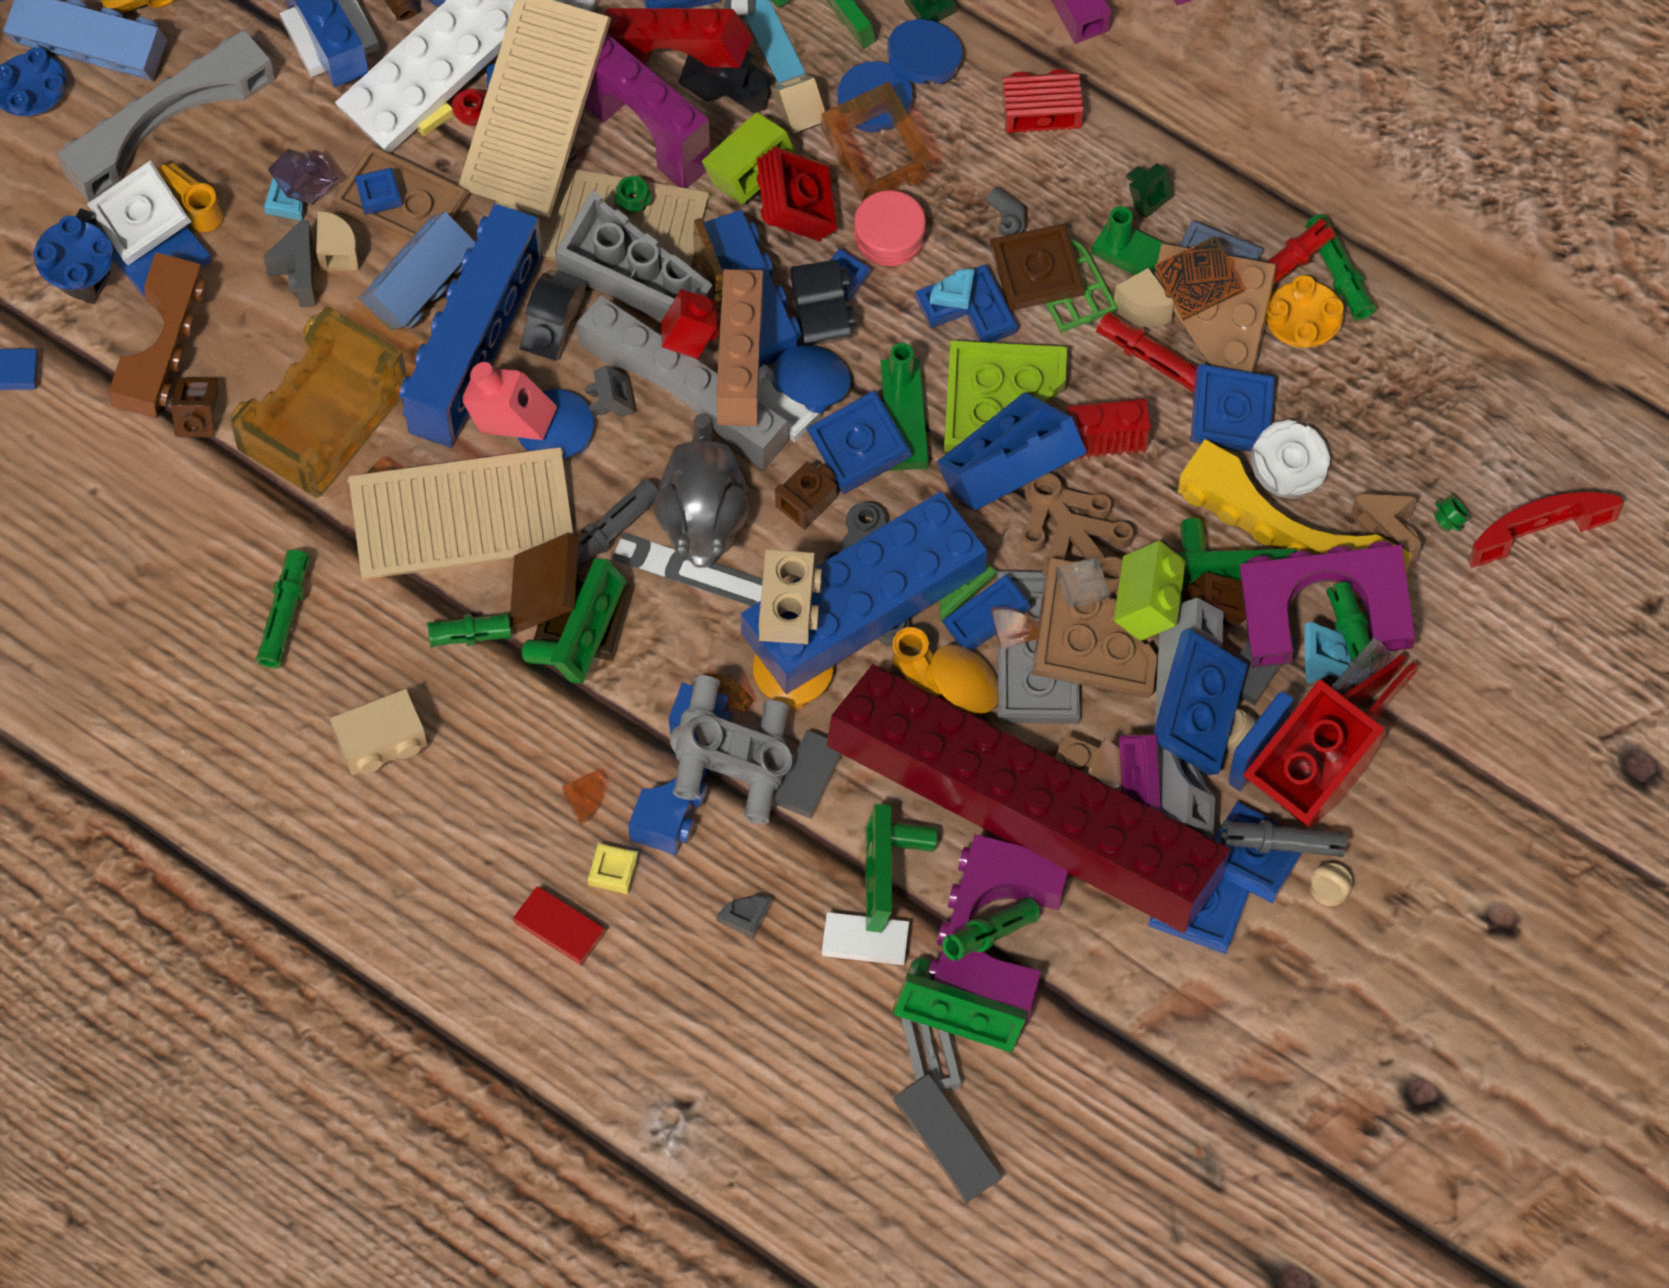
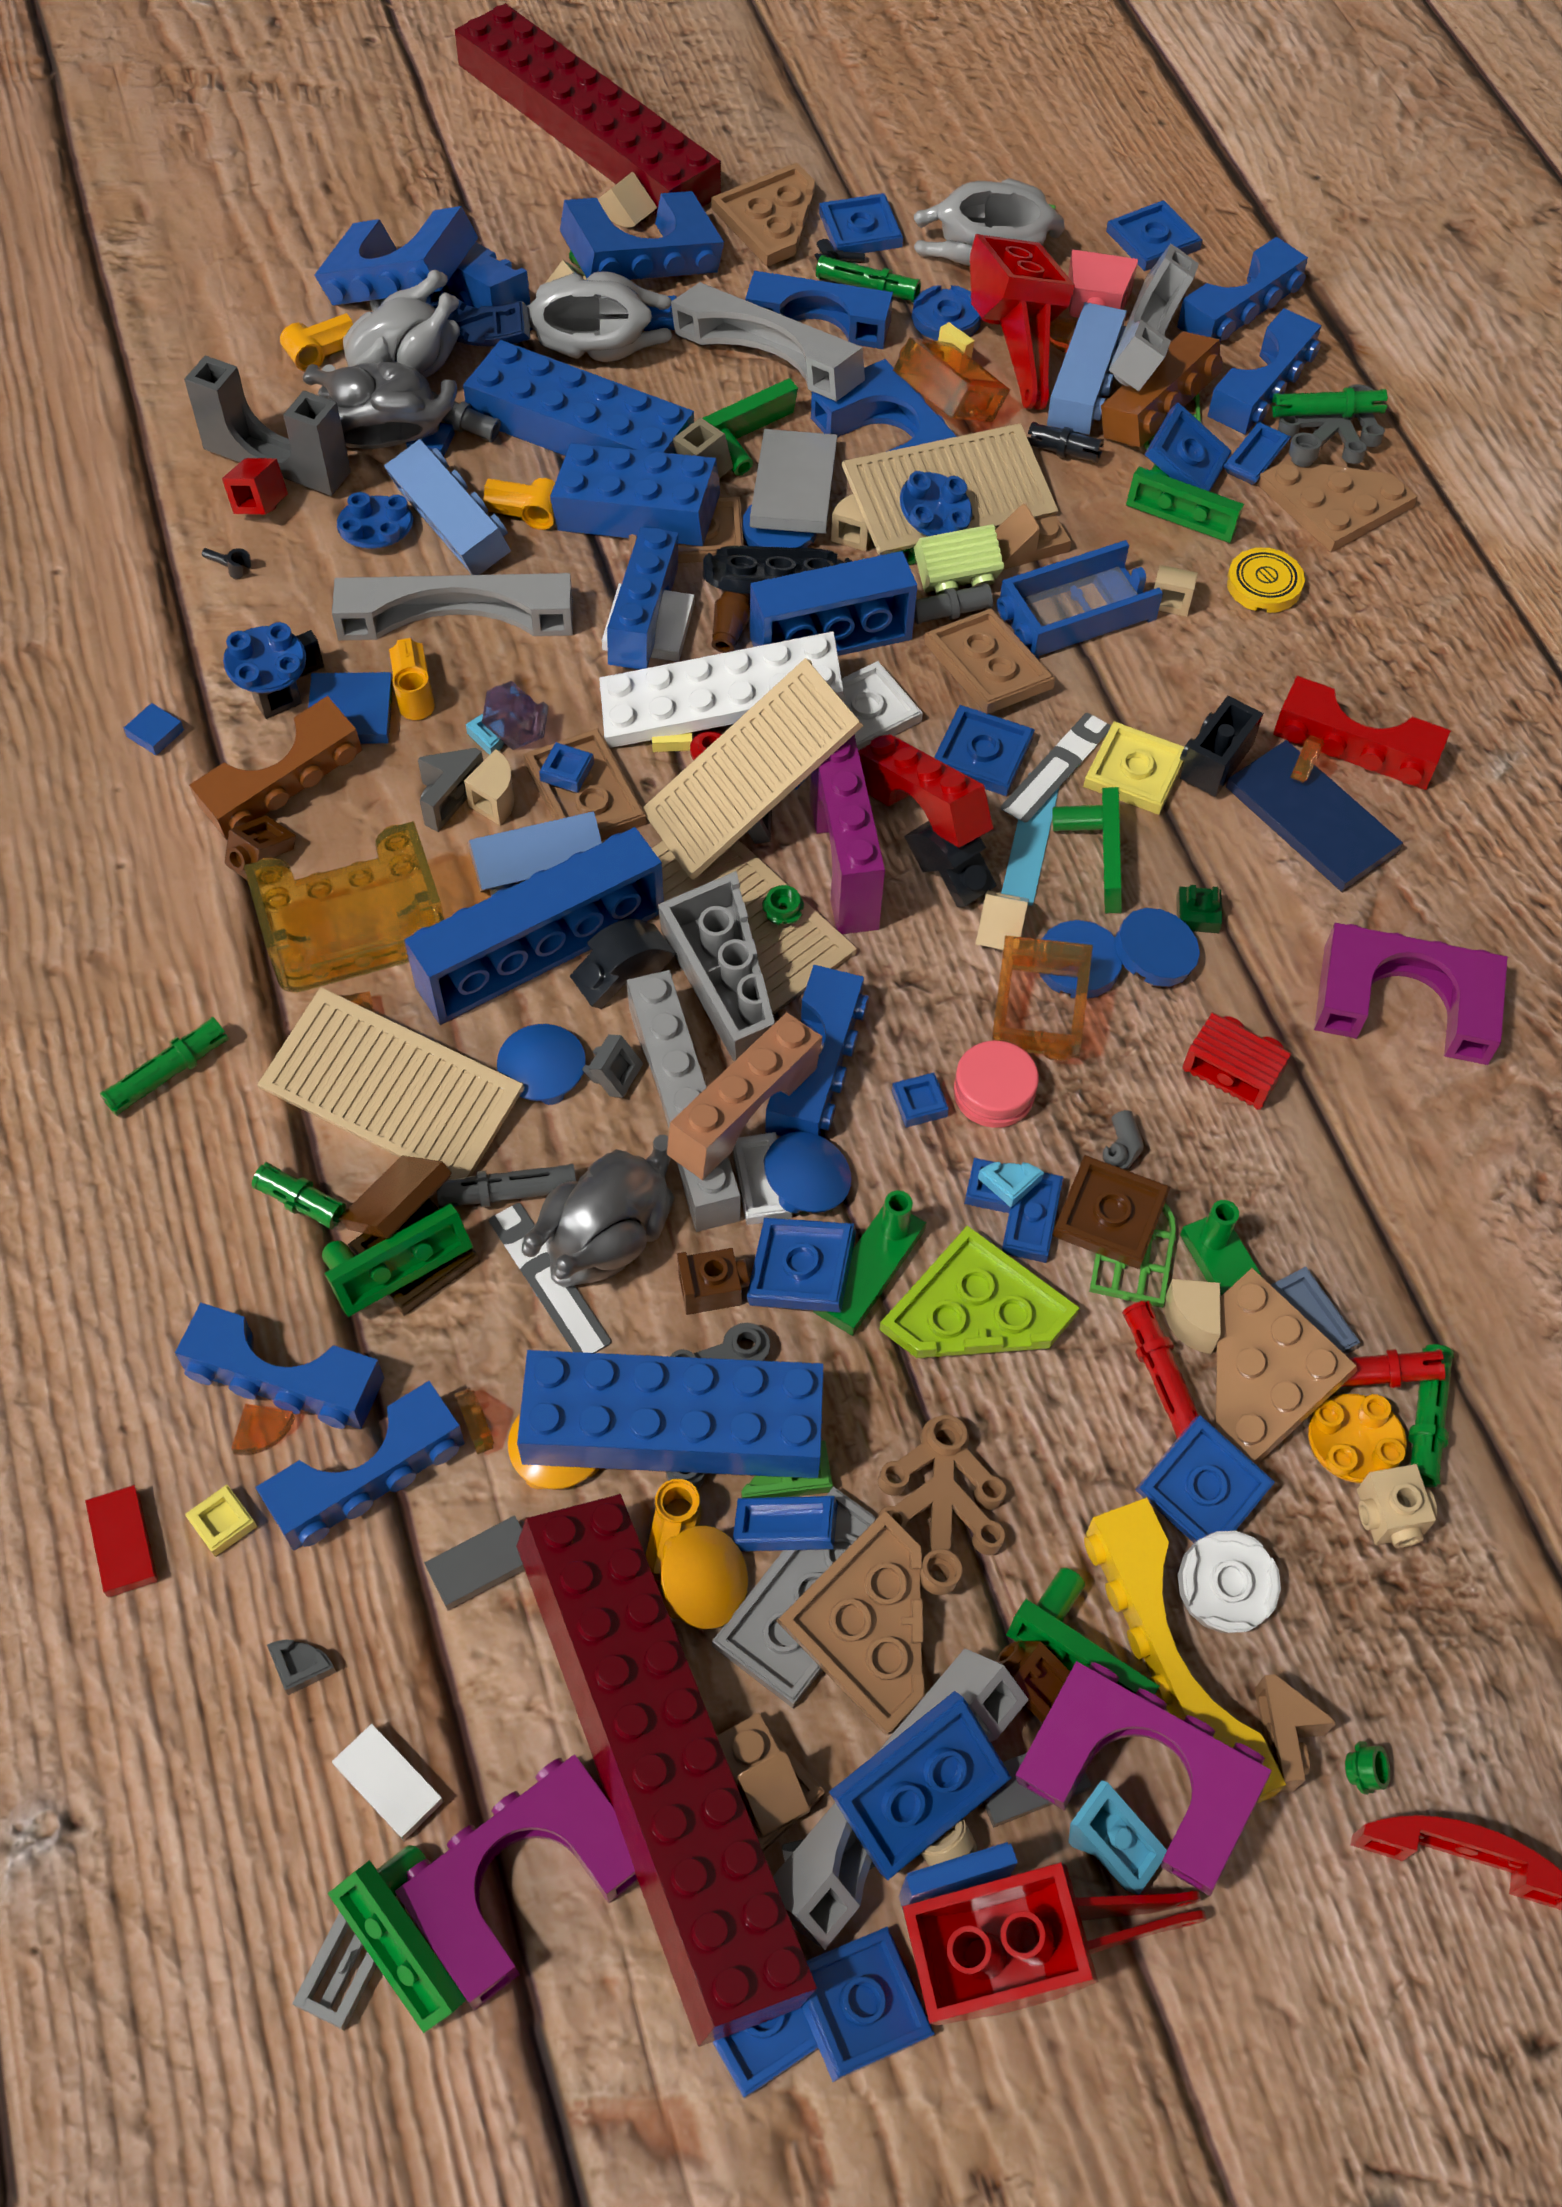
camera: 35 degrees right, 5 degrees down
white tile [87,160,192,265] -> none
tan brick [330,689,427,776] -> none
coral torso [463,362,557,440] -> none
red brick [661,289,721,359] -> none
light grey piece [671,675,792,824] -> none
clear orange piece [693,218,723,302] -> none
lime brick [702,112,796,205] -> none
red brick [756,146,837,242] -> none
tan brick [759,550,822,644] -> none
black brick [790,259,856,346] -> none
green piece [865,804,937,933] -> none
dark grey tile [893,1074,1002,1204] -> none
blue wedge [937,392,1087,510] -> none
green pin [942,898,1040,961] -> none
clear orange tile [990,606,1037,649] -> none
clear tile [1056,557,1110,608] -> none
red brick [1066,398,1151,459] -> none
lime brick [1114,540,1186,641] -> none
magenta tile [1119,734,1161,813] -> none
dark green tile [1126,163,1173,218] -> none
clear orange piece [1154,236,1245,321] -> none
dark grey pin [1221,820,1347,857] -> none
tan tile [1310,863,1352,906] -> none
green pin [1326,582,1377,666] -> none
clear piece [1331,637,1395,695] -> none
none -> blue arch [175,1302,385,1429]
none -> tan brick [1357,1464,1437,1548]

